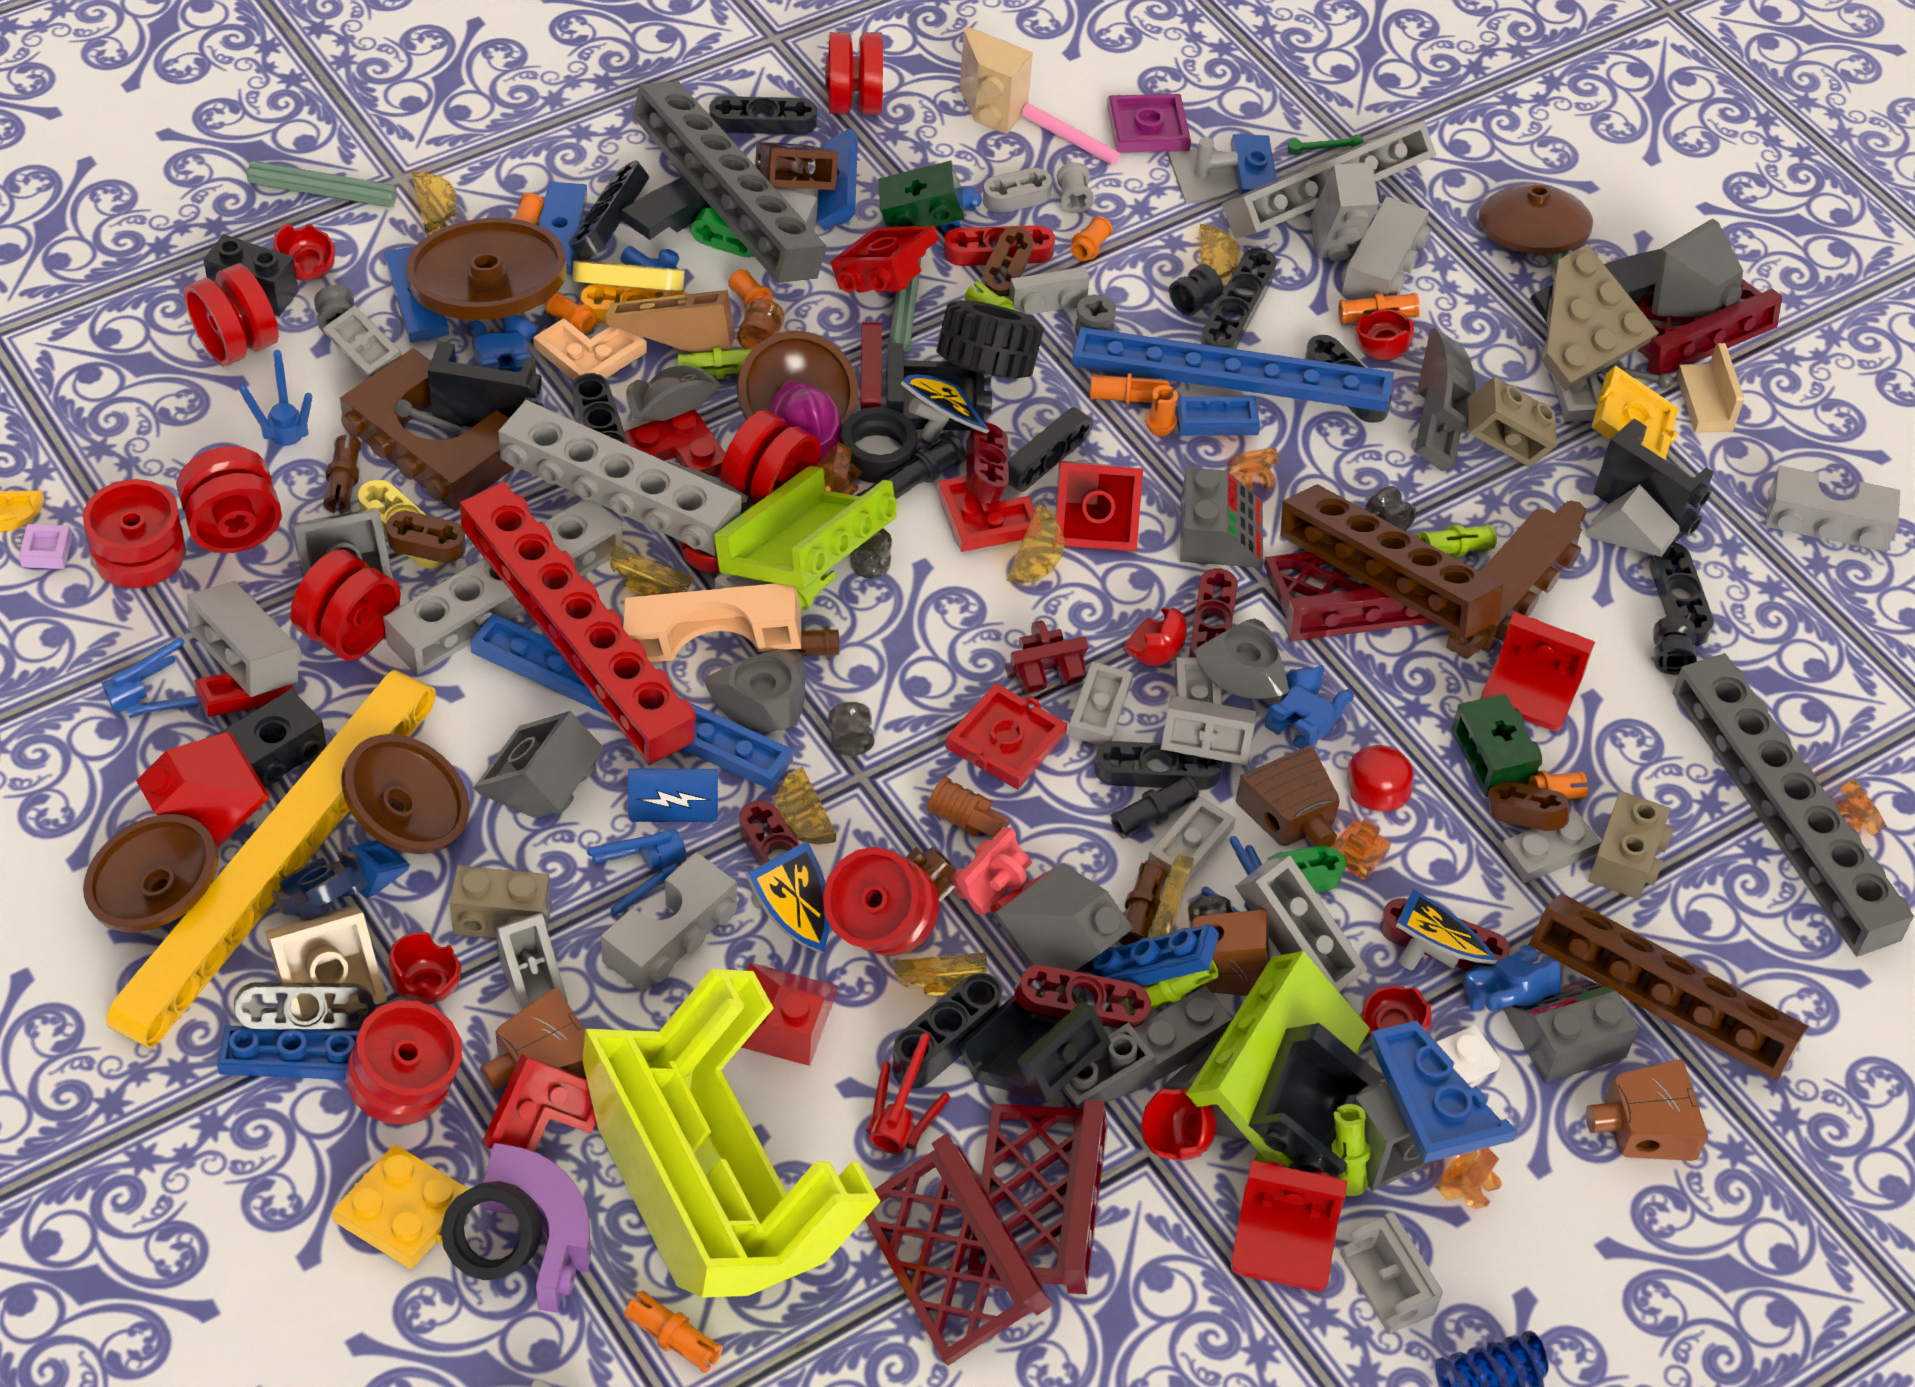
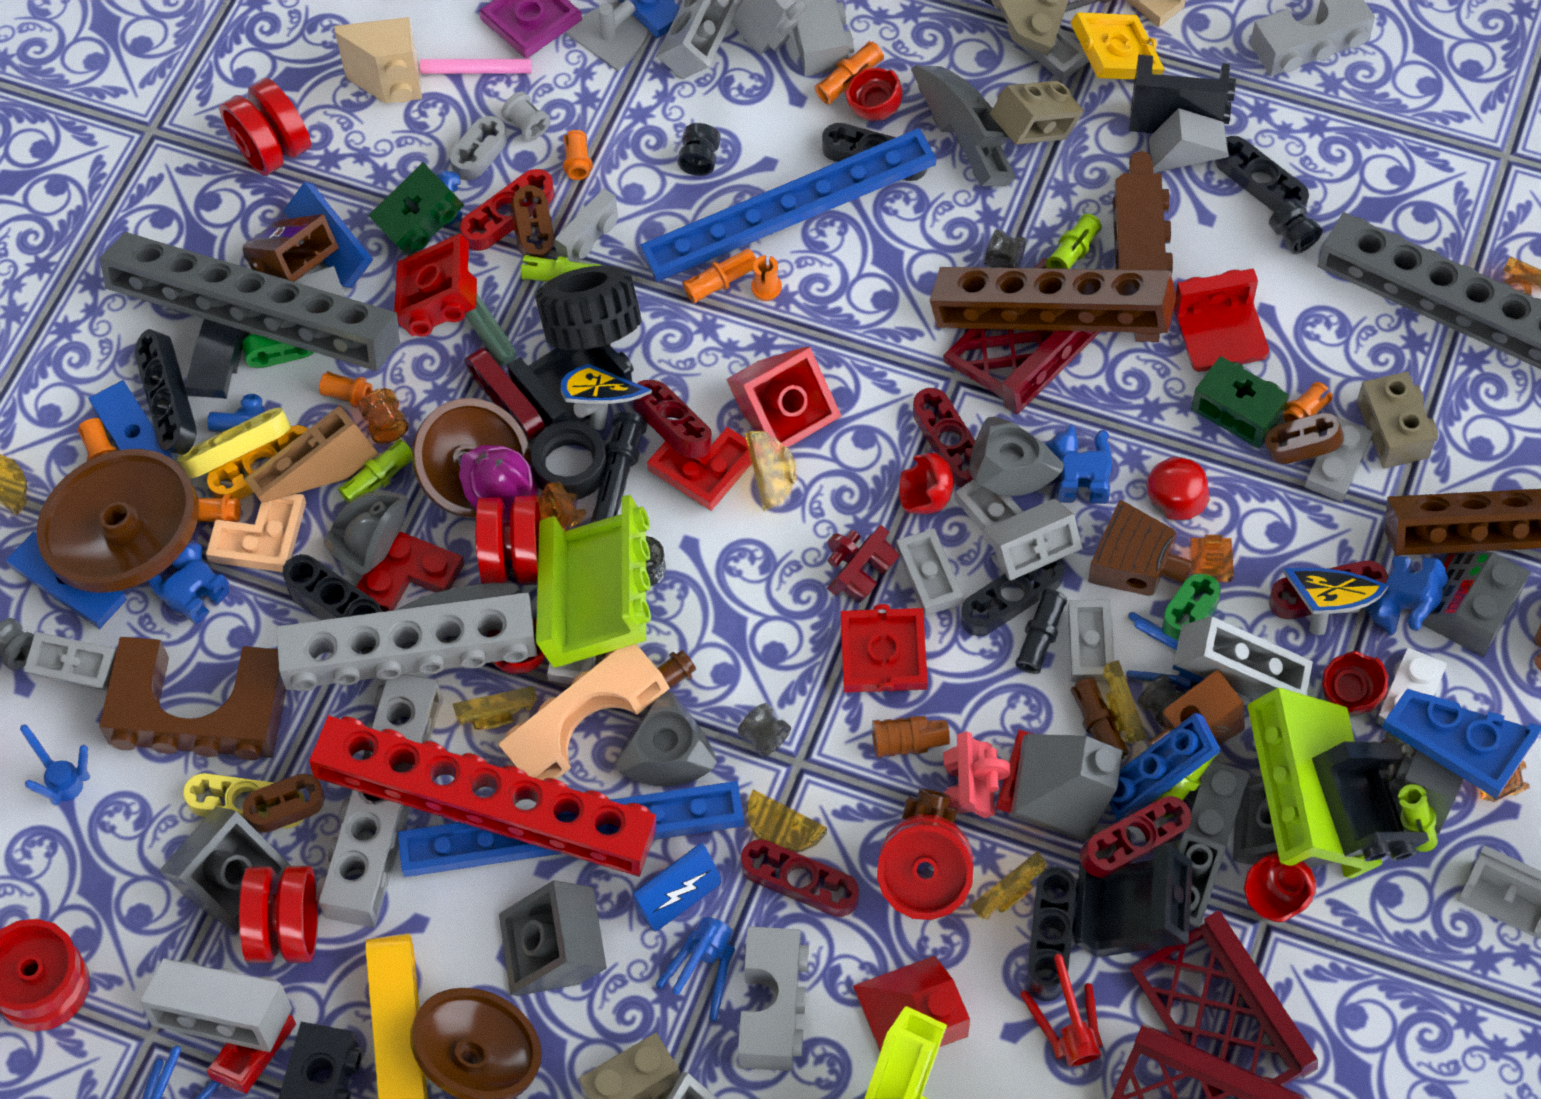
camera: 30 degrees left, 10 degrees up
red wheel [176,446,282,553] -> none
reddish brown pin [323,435,362,514] -> none
dark grey hinge [394,399,472,435] -> none
black panel [428,341,544,428] -> none
black beam [709,96,817,135] -> none
shield [745,841,830,953] -> none
black beam [1008,407,1093,492] -> none
dark grey wheel [1075,294,1116,337] -> none
blue plate [1175,396,1260,436] -> none
dark grey slope [1180,467,1263,568] -> none
clear yellow tile [1198,224,1240,279] -> none
black beam [1201,248,1277,349] -> none
clear orange tile [1227,447,1279,491] -> none
red bracket [1231,1160,1348,1292] -> none

